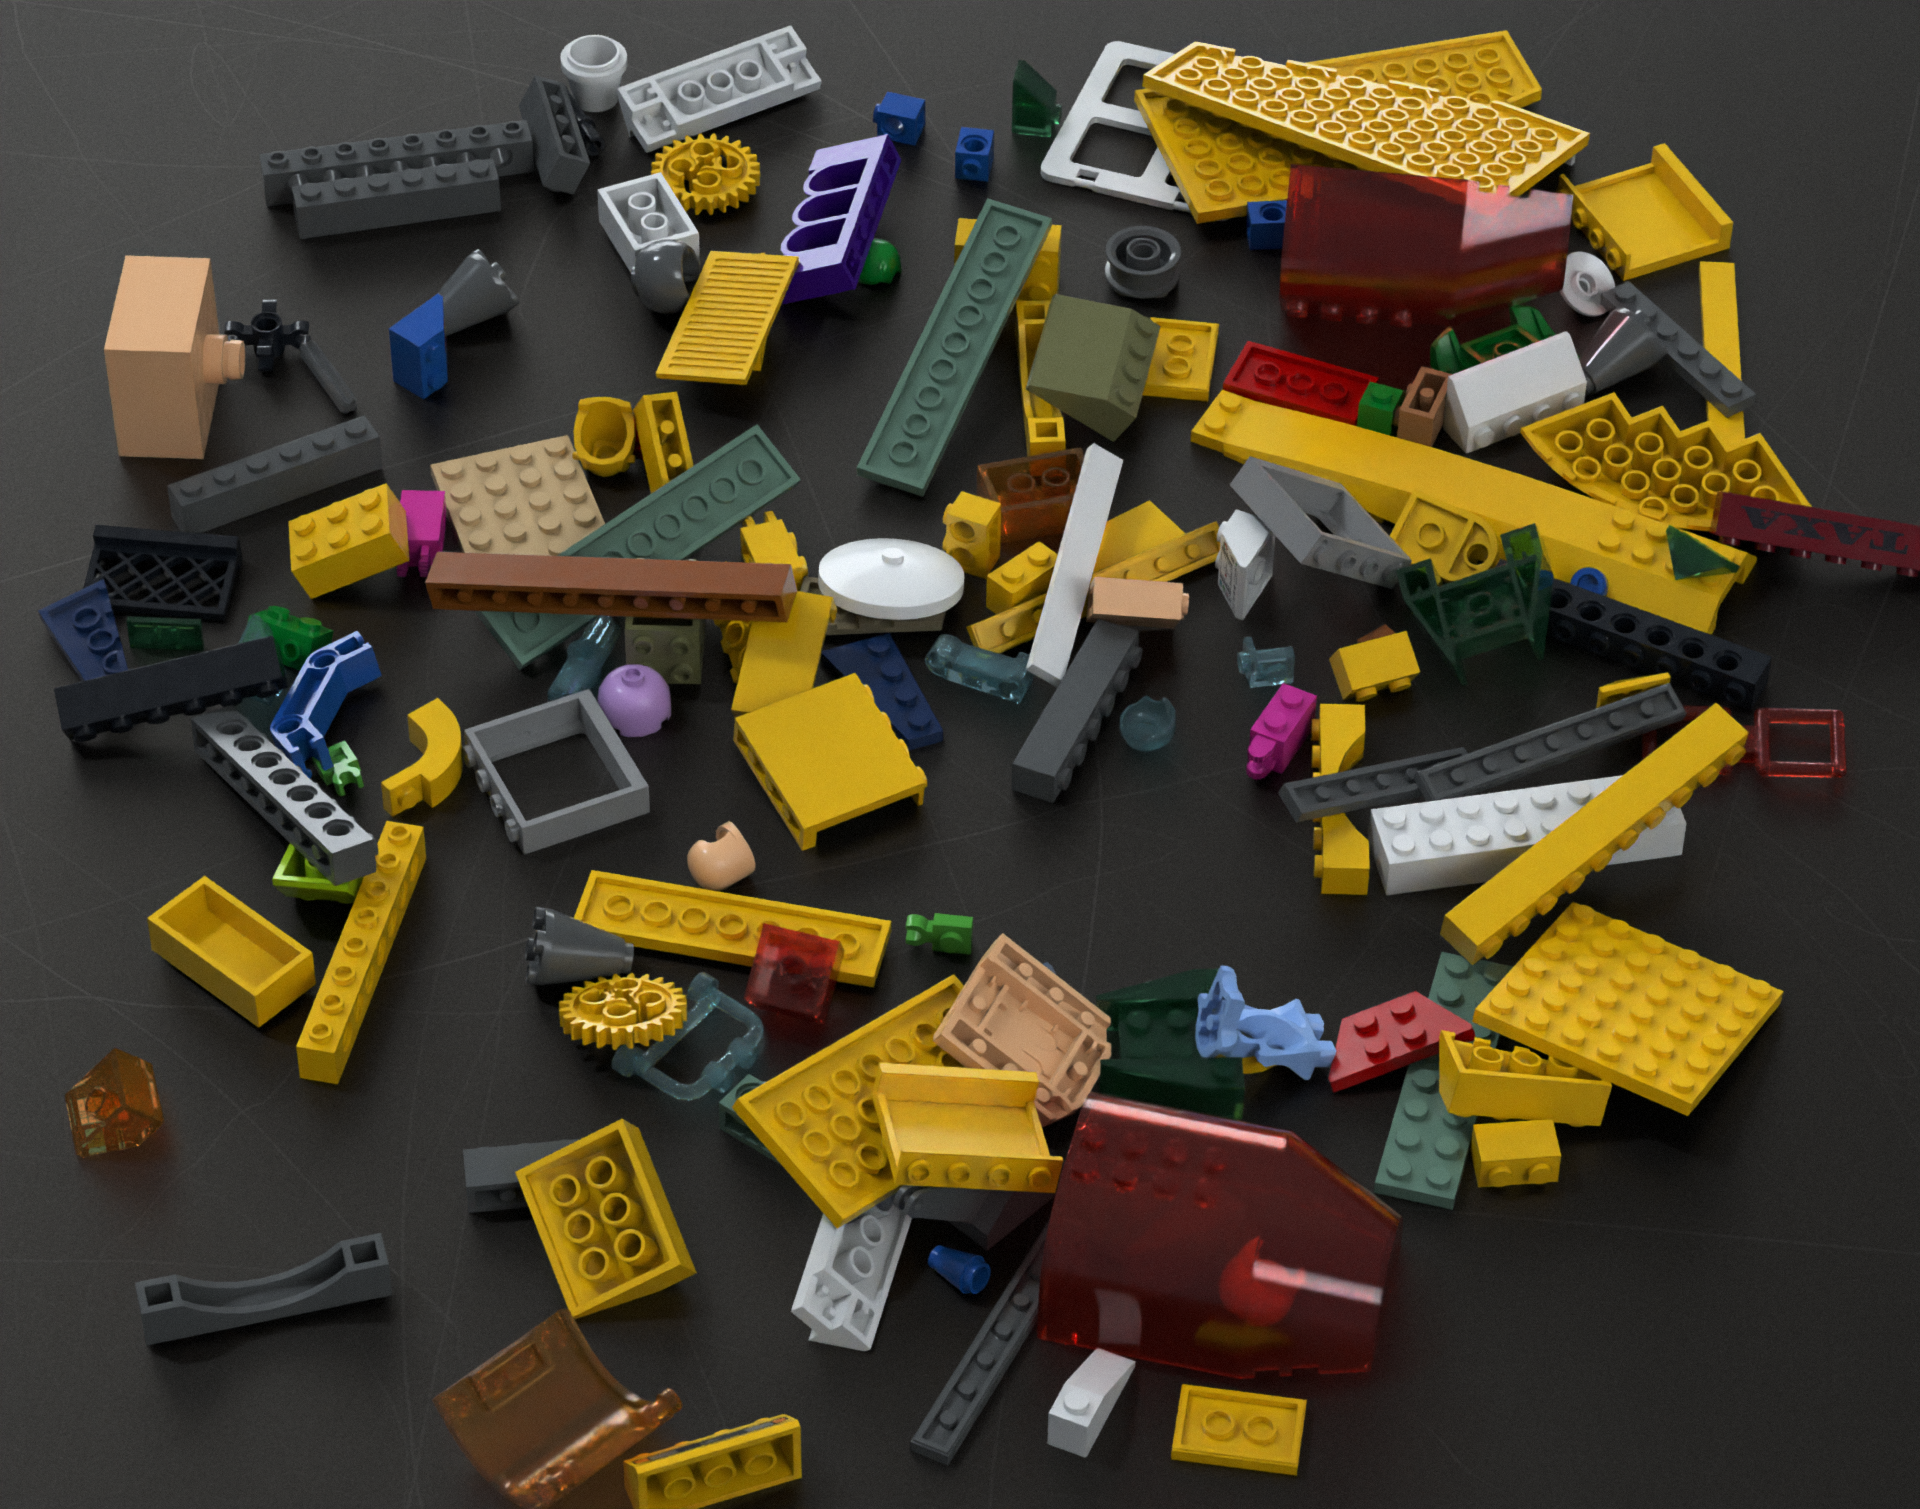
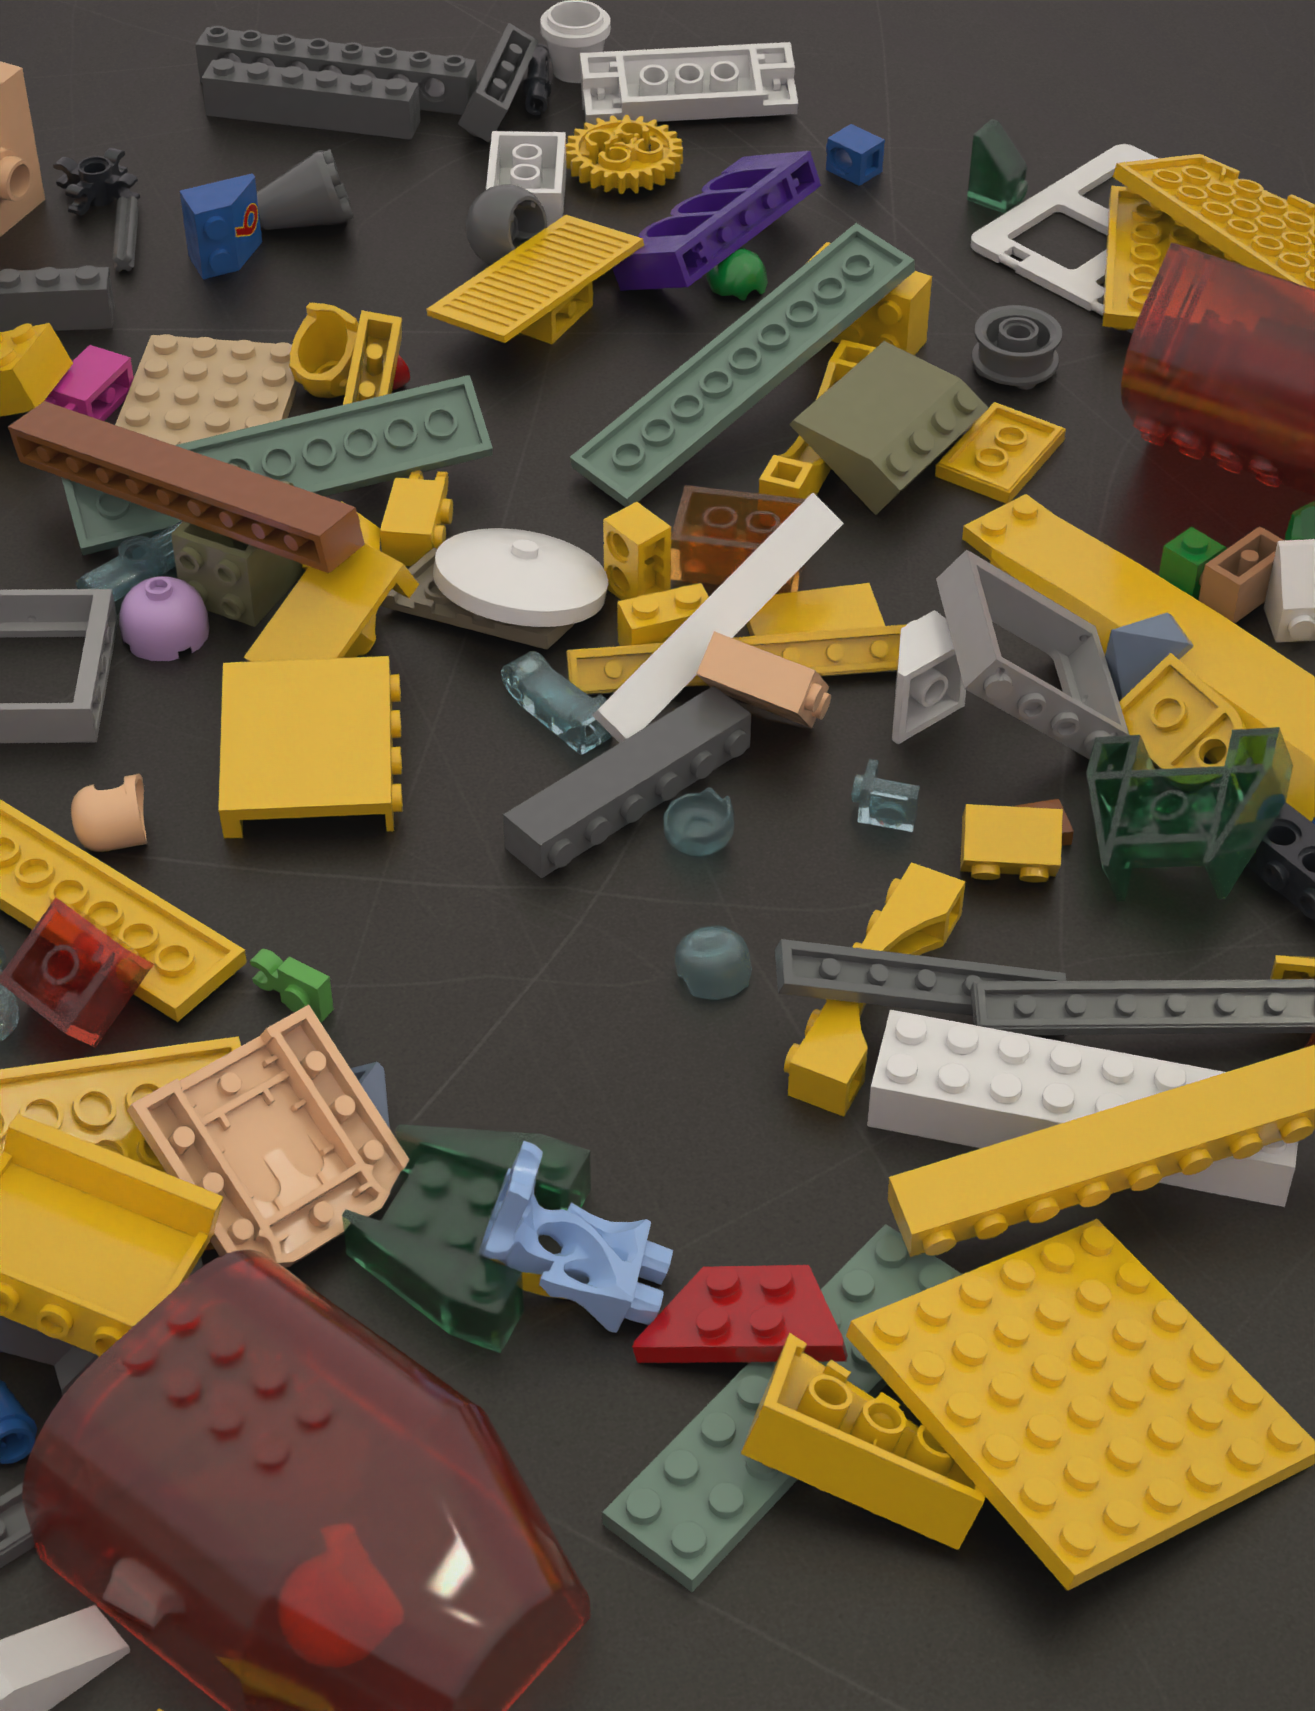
camera: 25 degrees right, 0 degrees up
dark blue wing [821,633,943,750] -> none
blue brick [955,127,994,182] -> none
red plate [1223,341,1379,426] -> none
dark pink hinge [1246,683,1317,780] -> none
yellow brick [1470,1119,1561,1187] -> none
none -> clear light blue hair [674,925,752,1000]
none -> sand blue slope [1105,613,1194,700]

